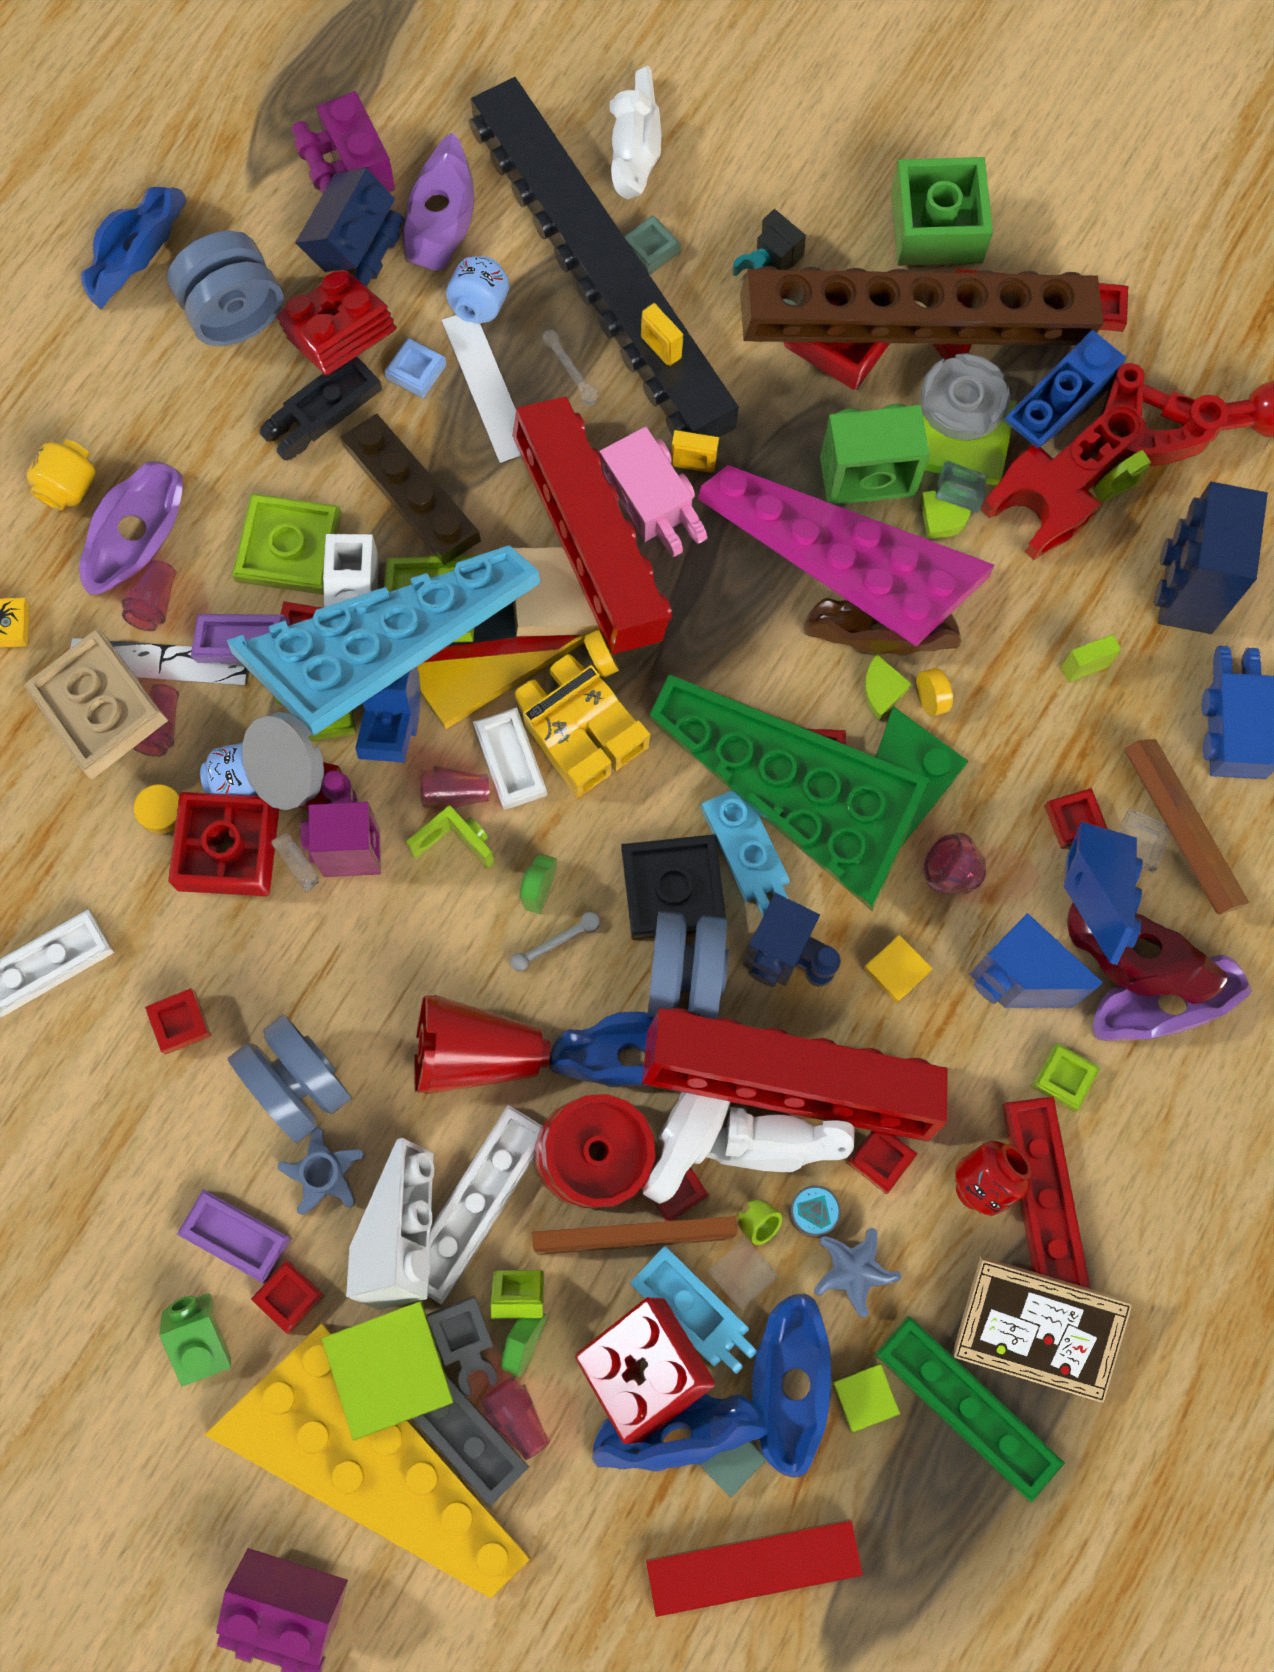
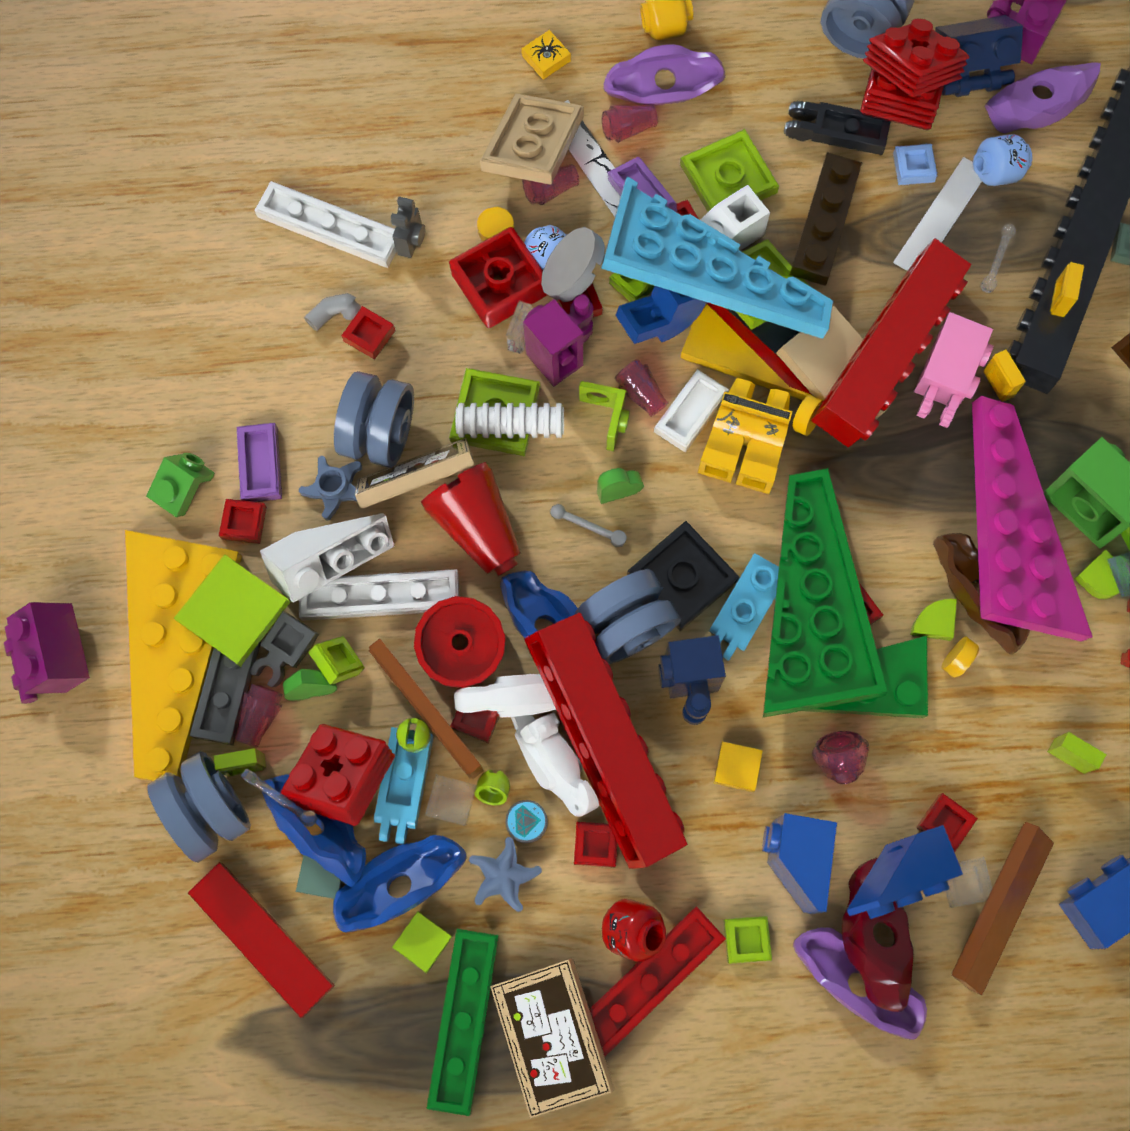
camera: 60 degrees right, 0 degrees up
none -> sand blue wheel [147,751,251,863]
none -> lime tile [214,748,266,777]
none -> clear hinge [241,769,317,827]
none -> light grey arm [304,293,361,331]
none -> tan tile [355,438,474,509]
none -> dark grey plate [391,196,425,258]
none -> lime hinge [396,718,431,753]
none -> lime tile [449,368,541,456]
none -> white piece [455,403,564,438]
none -> red brick [863,18,970,98]

